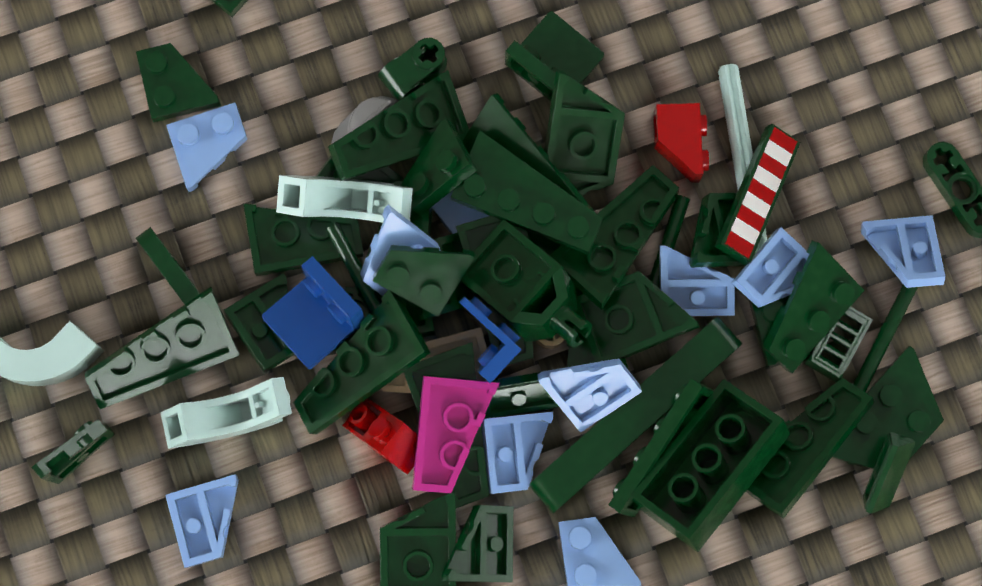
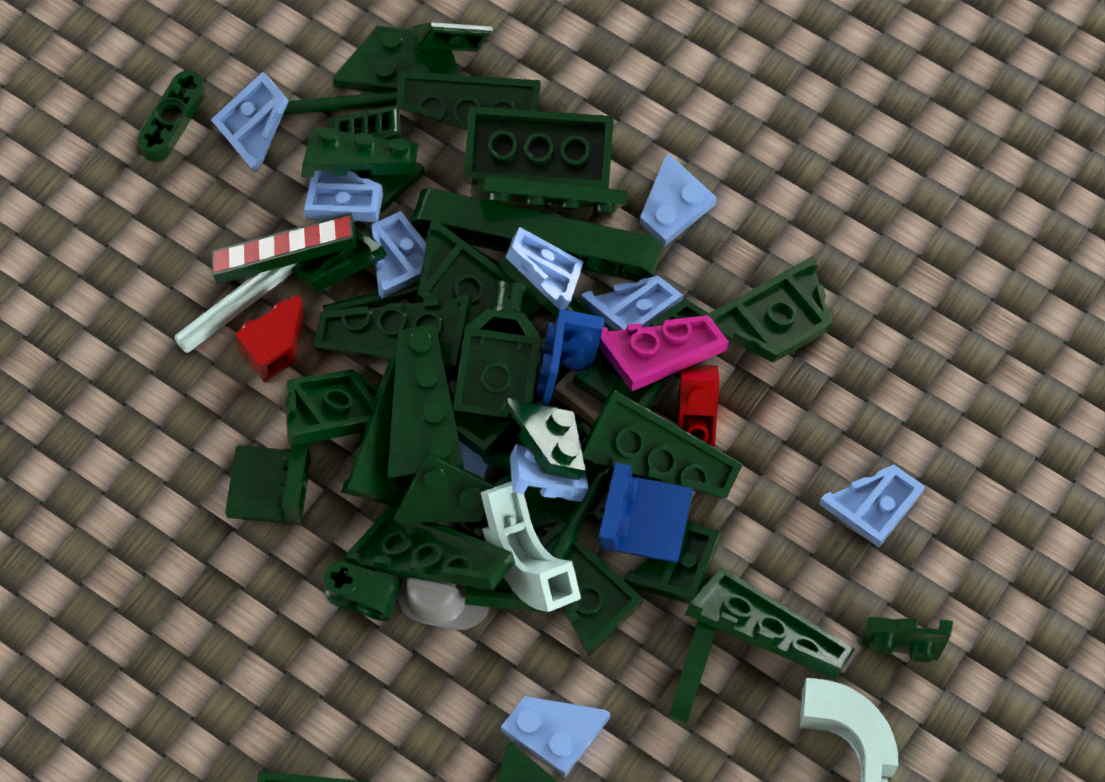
camera: 125 degrees left, 15 degrees down
light aqua arch [160,377,292,449] -> none
dark green wing [441,505,514,583] -> none

